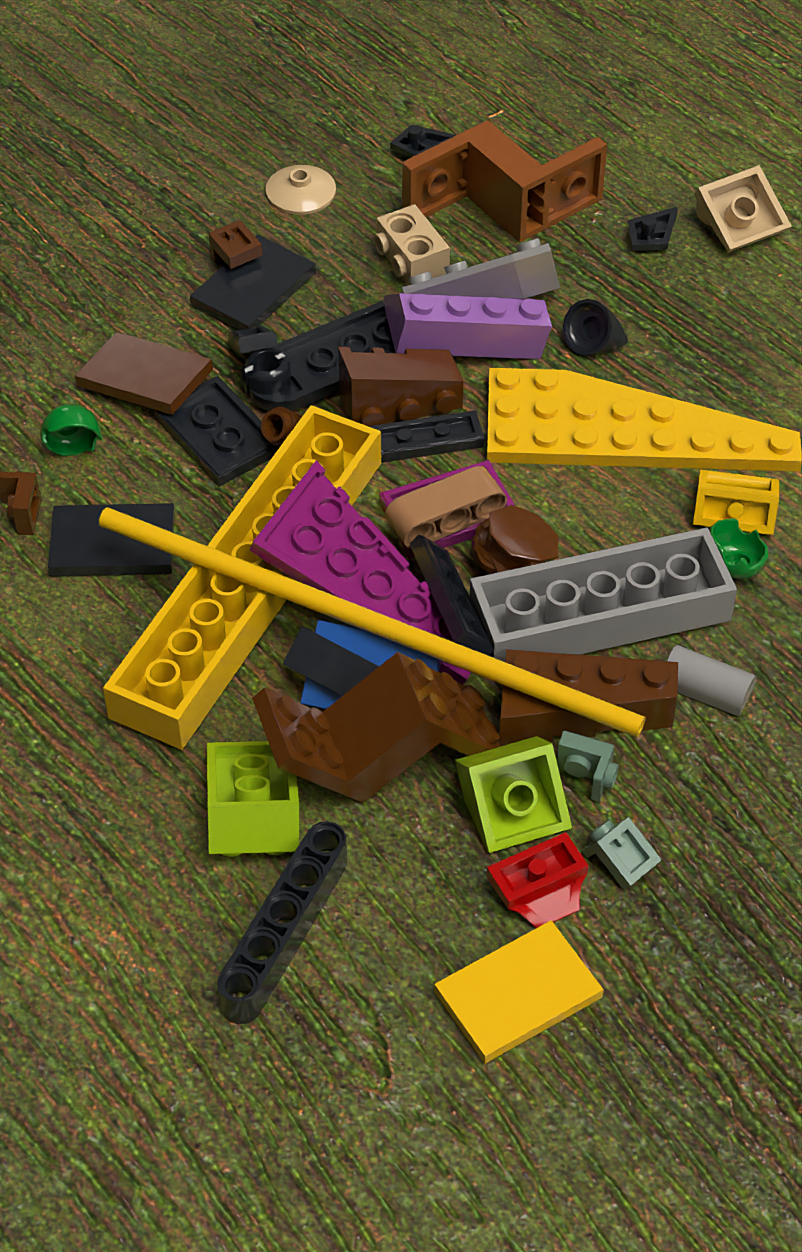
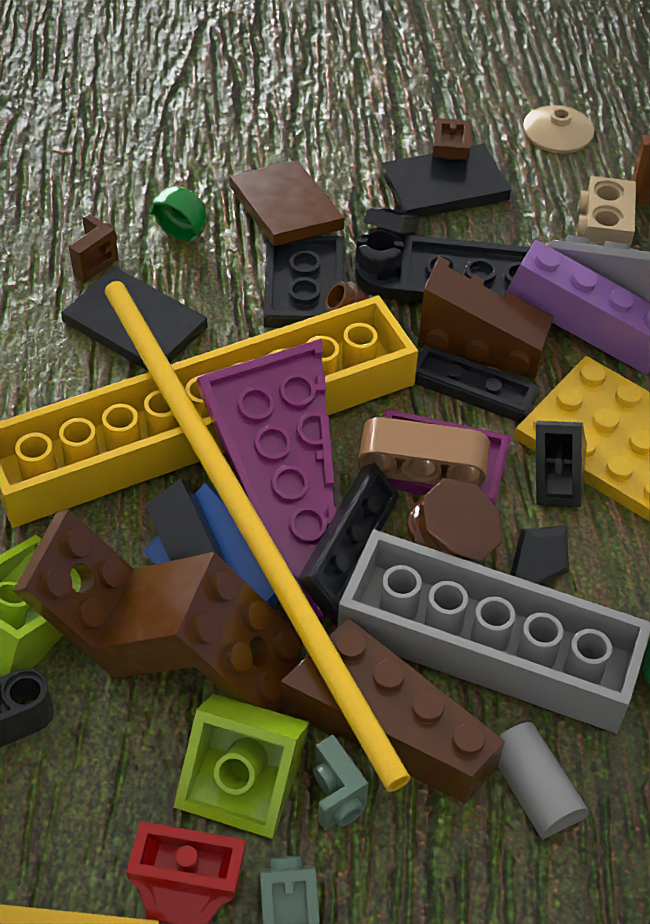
camera: 35 degrees right, 0 degrees up
none -> black piece [510,525,569,586]
none -> pearl dark grey slope [536,421,587,507]

